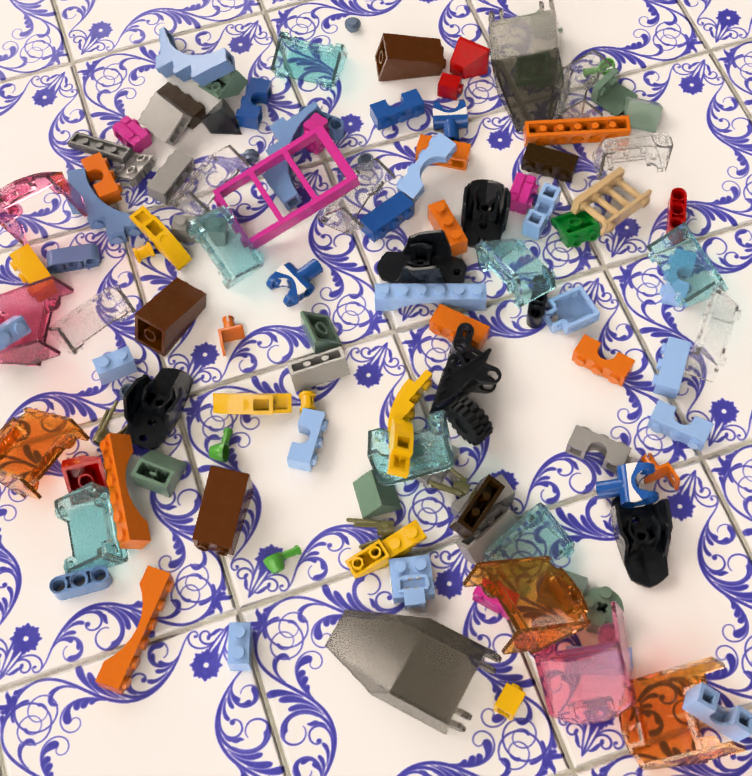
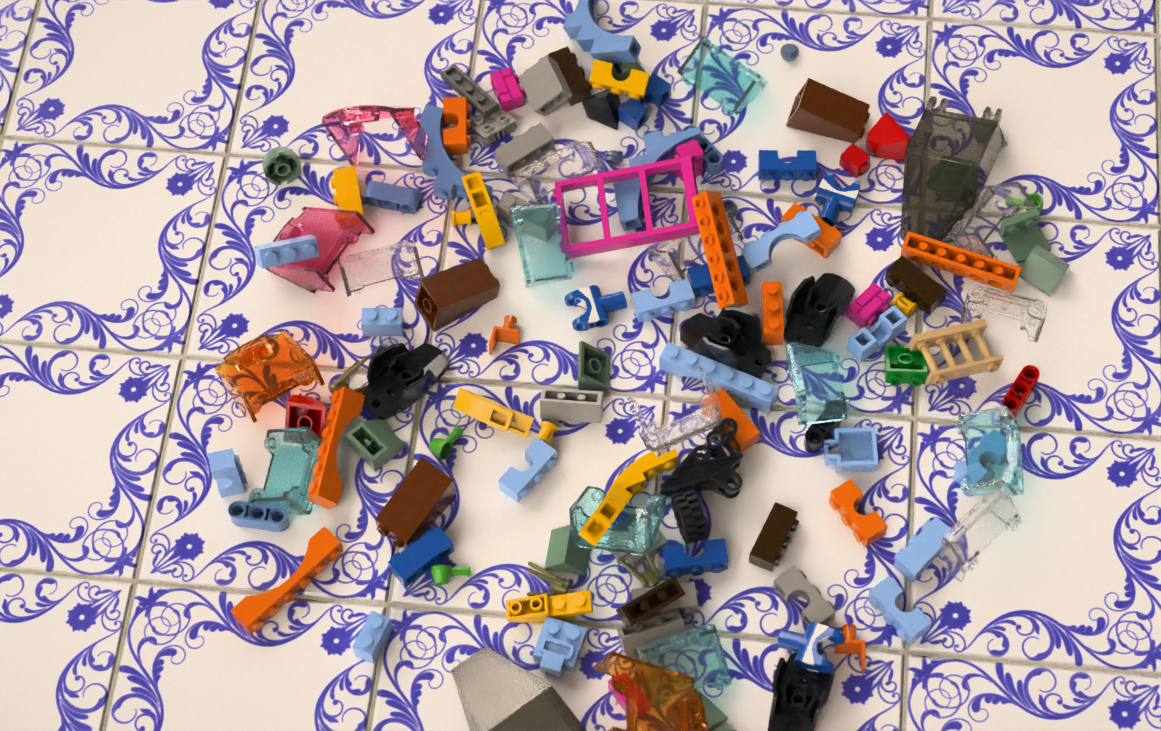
camera: 25 degrees right, 0 degrees up
none -> light blue arch [208,448,248,498]
none -> blue brick [388,525,455,588]
none -> yellow arch [589,59,650,100]
none -> clear windscreen [627,366,722,452]
none -> light blue arch [631,278,695,323]
none -> blue arch [662,538,728,578]
none -> orange brick [691,191,749,310]
none -> dark brown brick [749,502,800,572]
none -> yellow bush [891,292,917,317]

